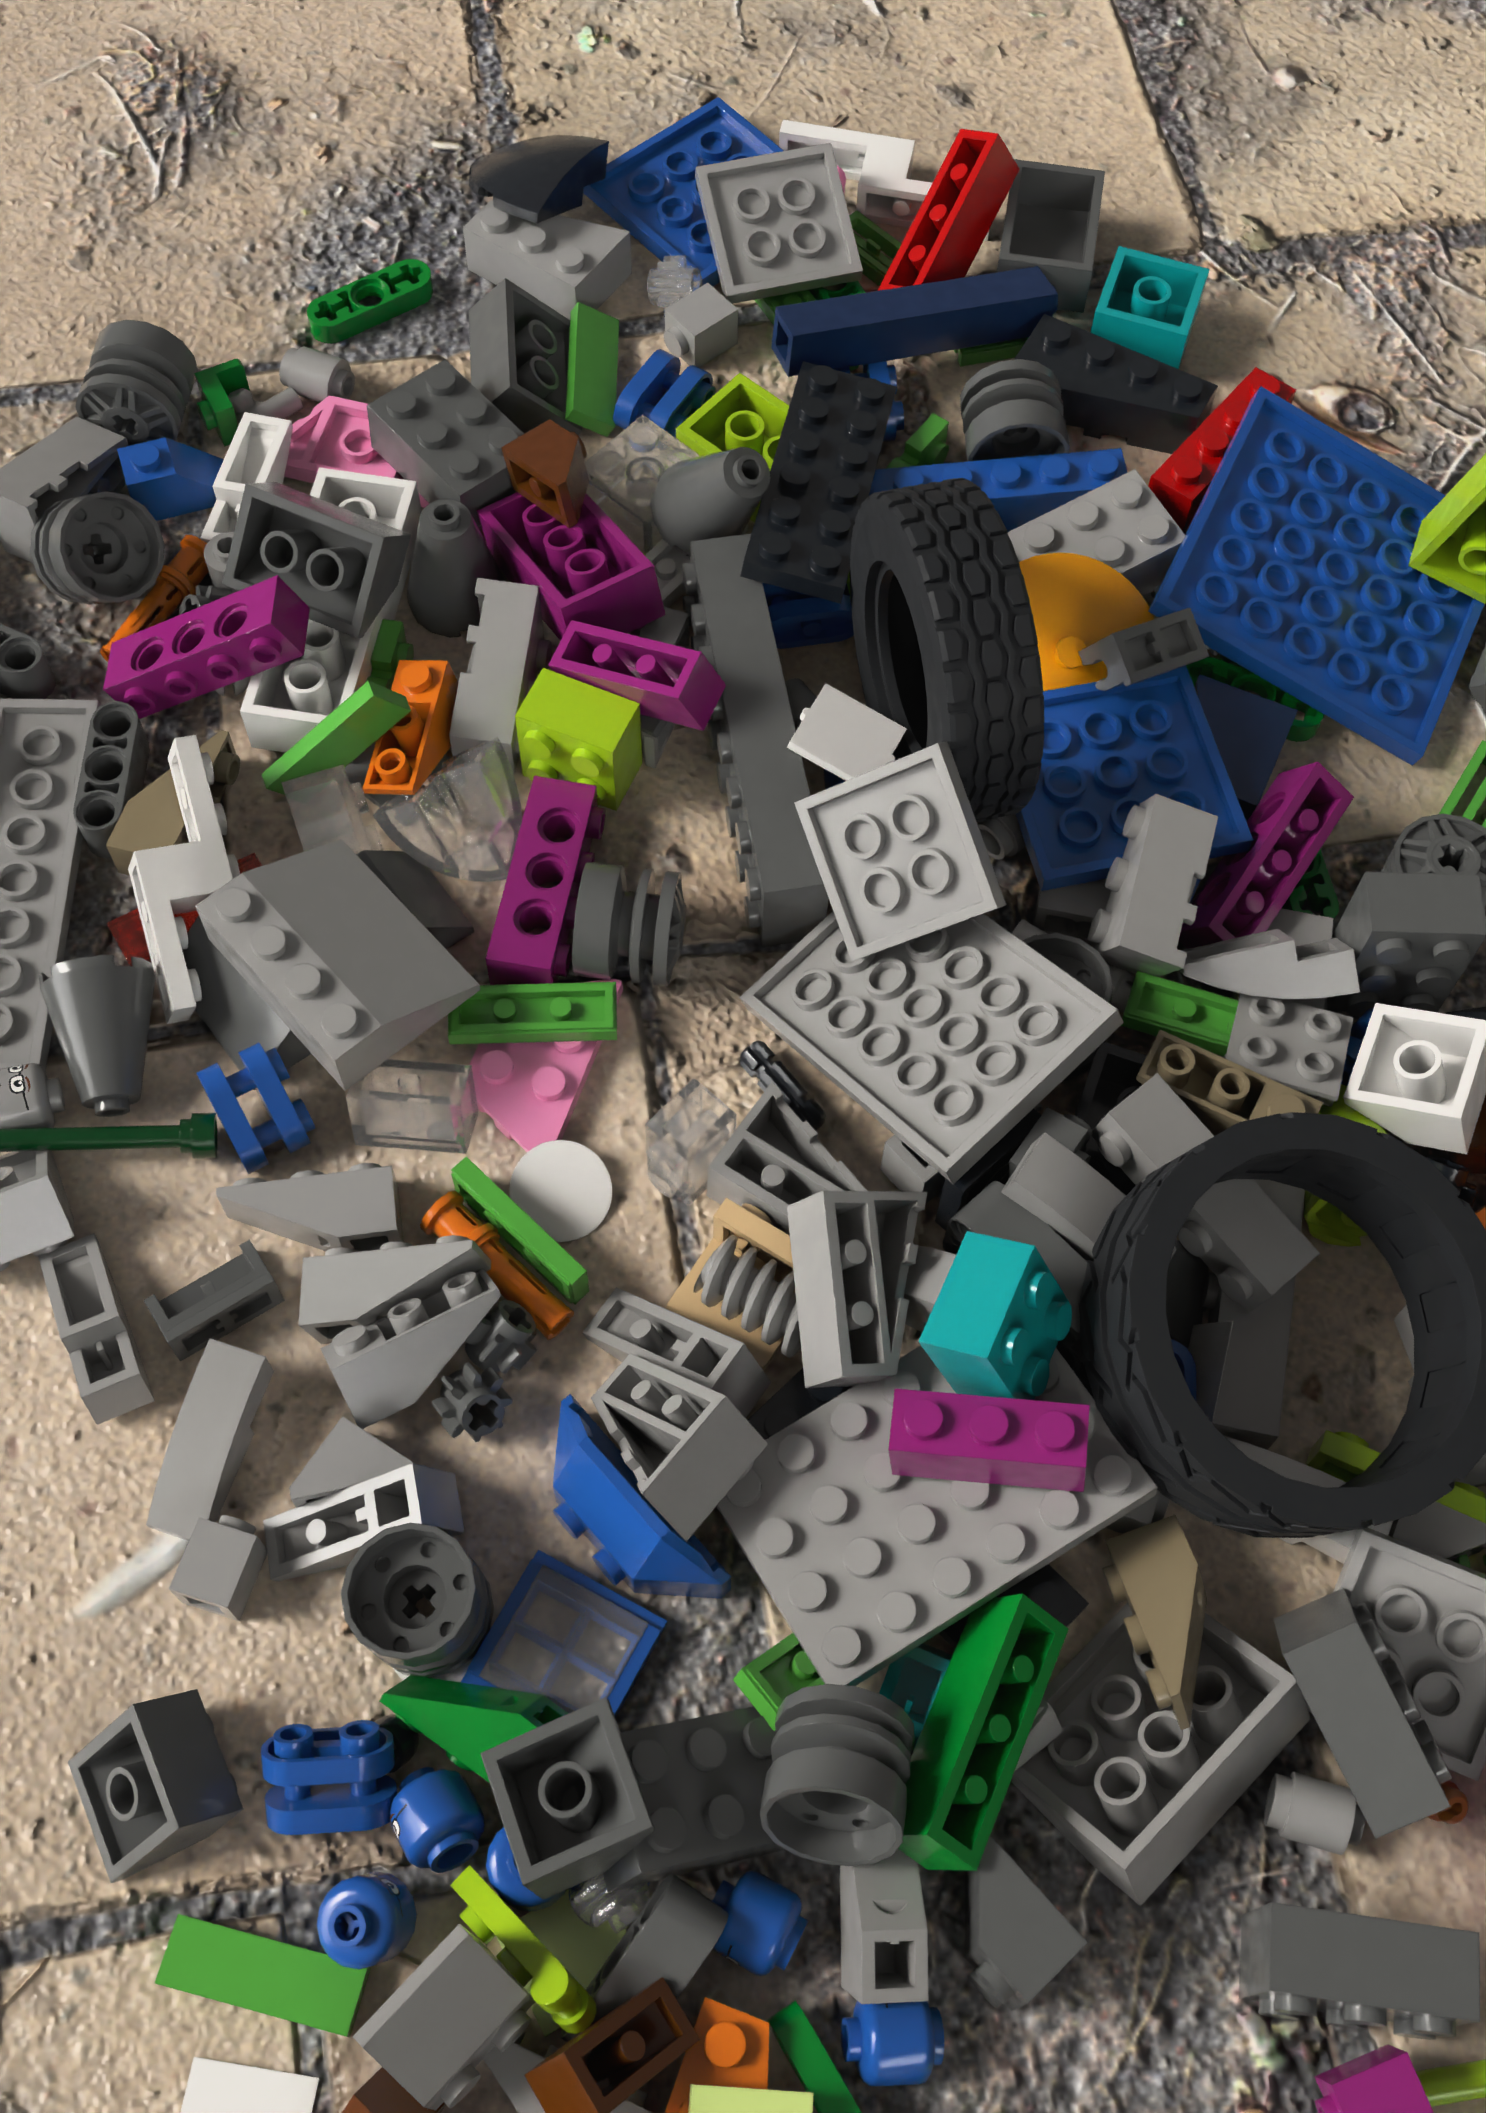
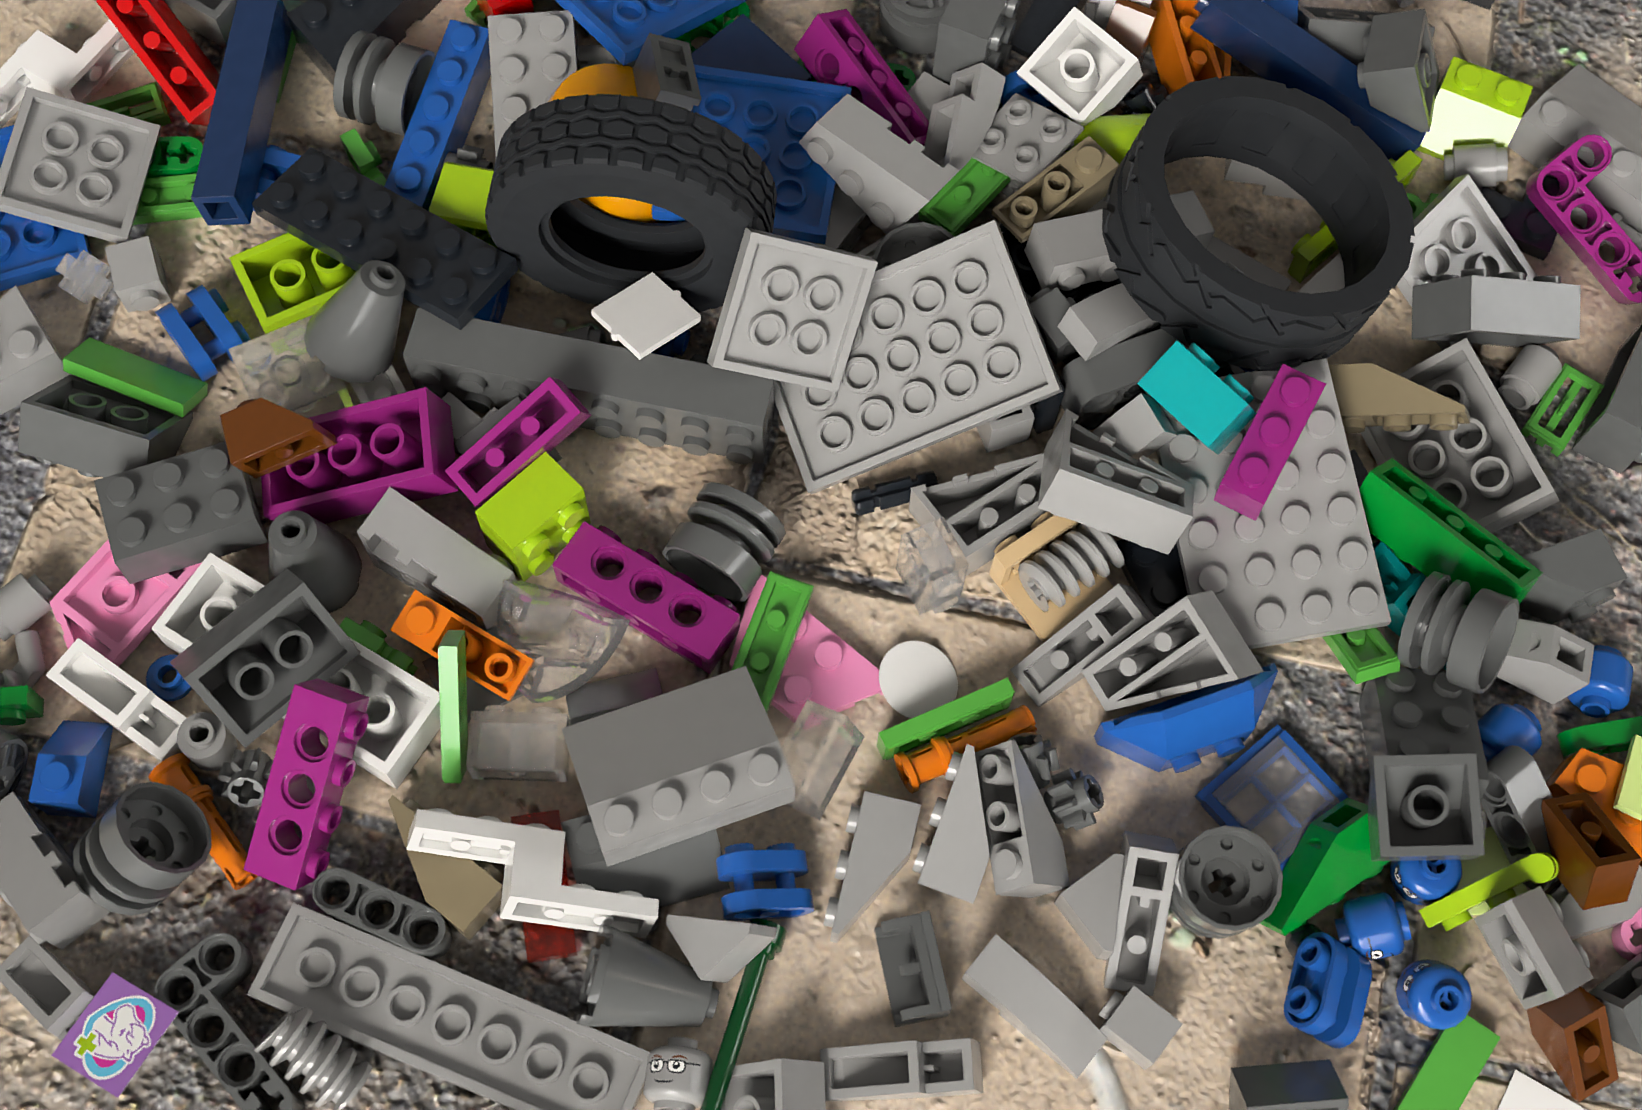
camera: 70 degrees left, 5 degrees up
none -> light grey slope [666,914,777,983]
none -> bright green tile [1521,363,1604,457]

